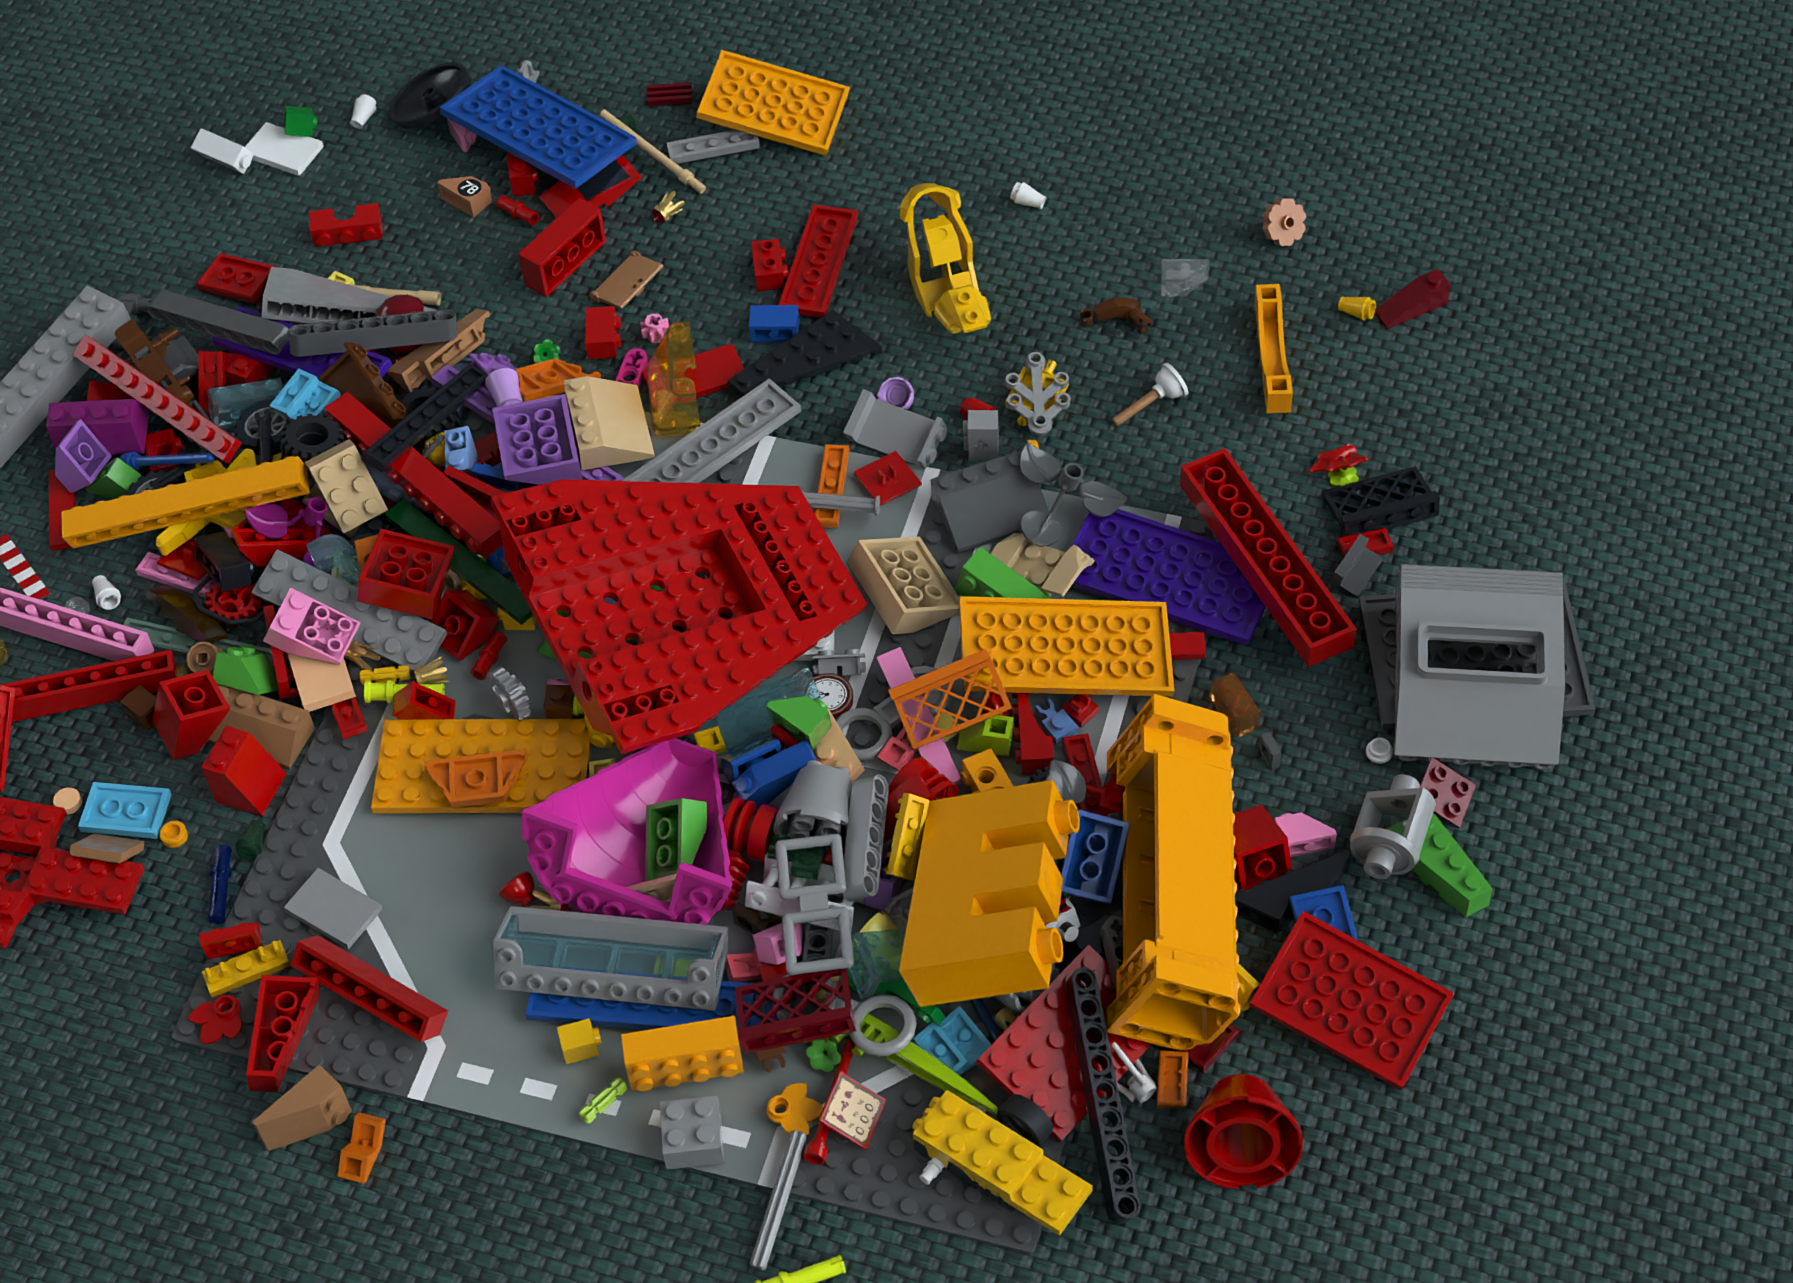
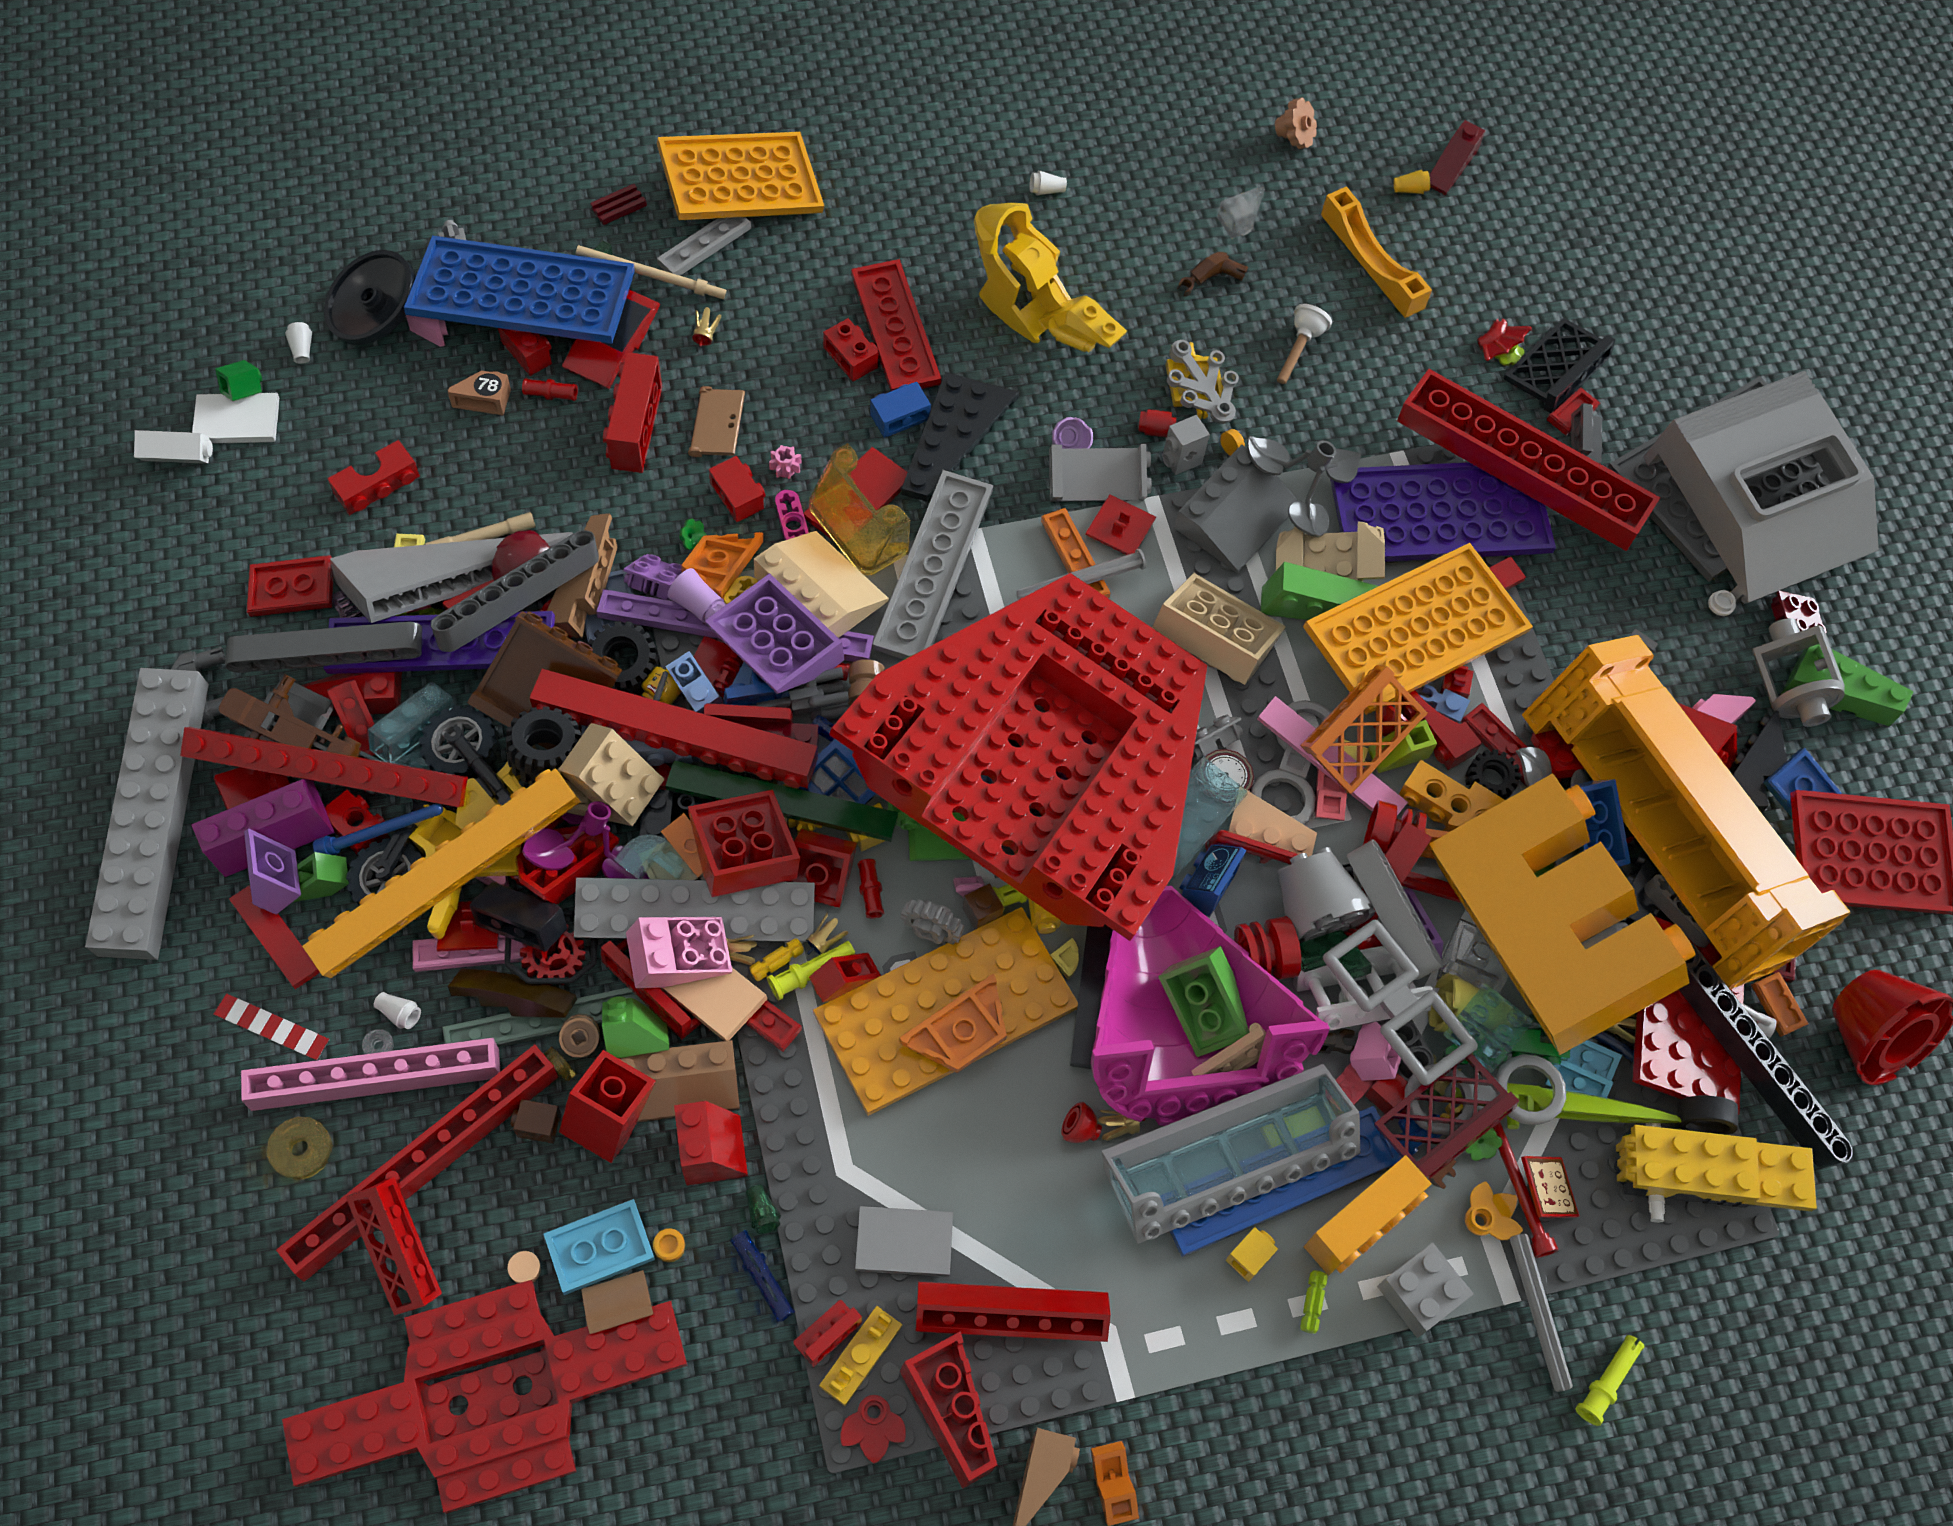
camera: 40 degrees left, 10 degrees up
medium azure slope [269,368,341,420] -> none
black tile [361,364,488,472] -> none
blue slope [732,740,817,809] -> none
bright green slope [766,696,832,751] -> none
yellow plate [884,793,930,881] -> none
clear orange brick [1210,673,1260,737] -> none

